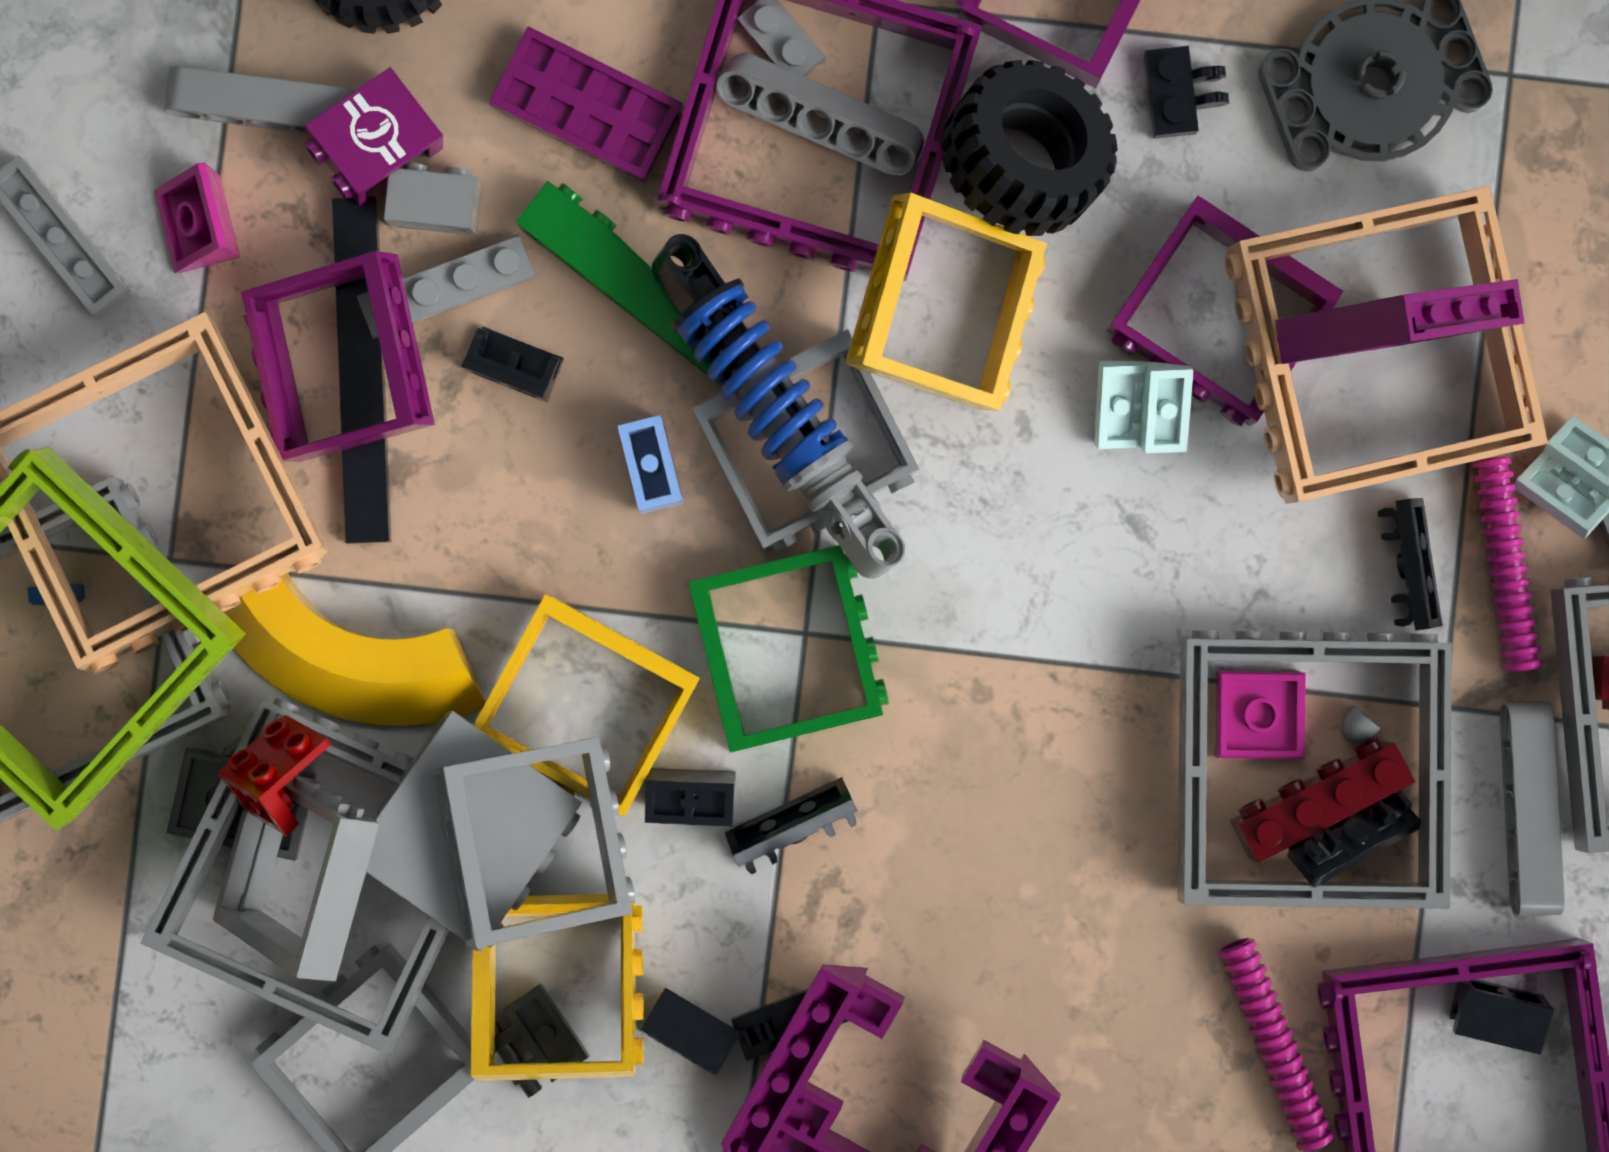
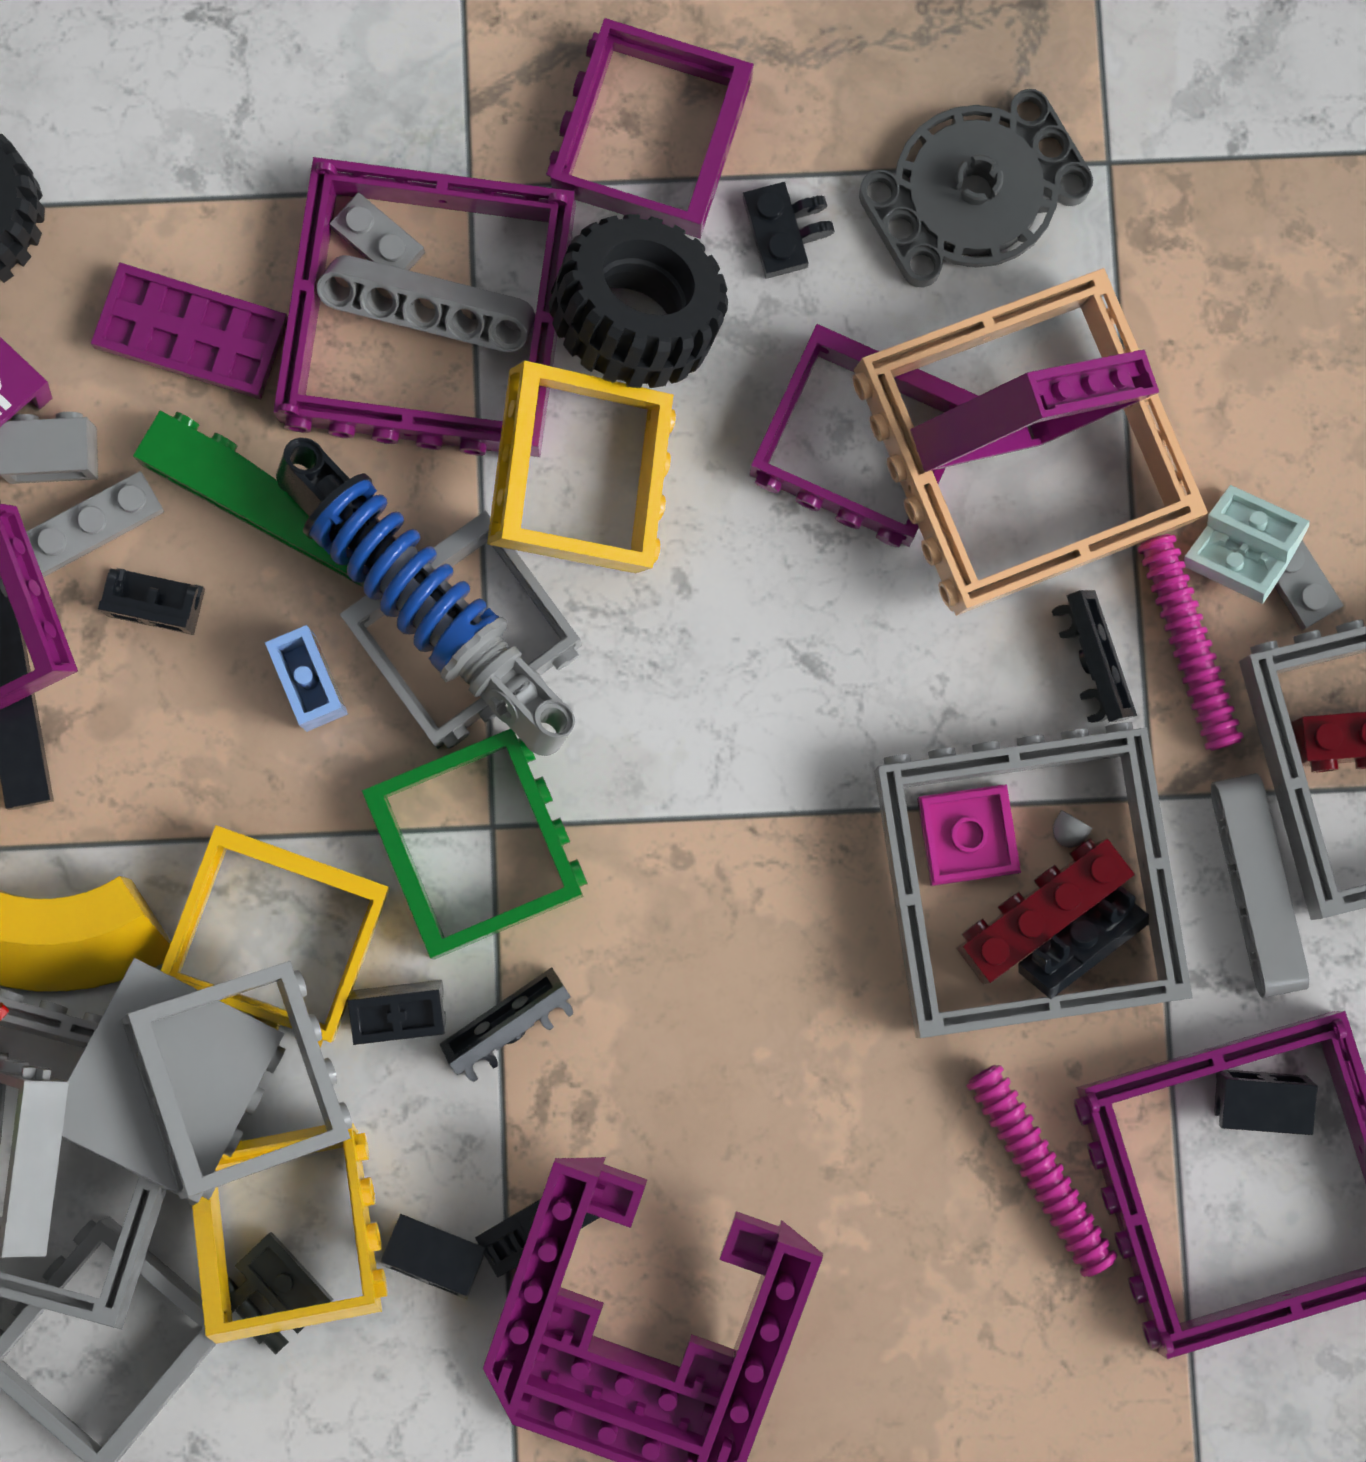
camera: 15 degrees left, 5 degrees down
light aqua slope [1094,361,1193,453] -> none

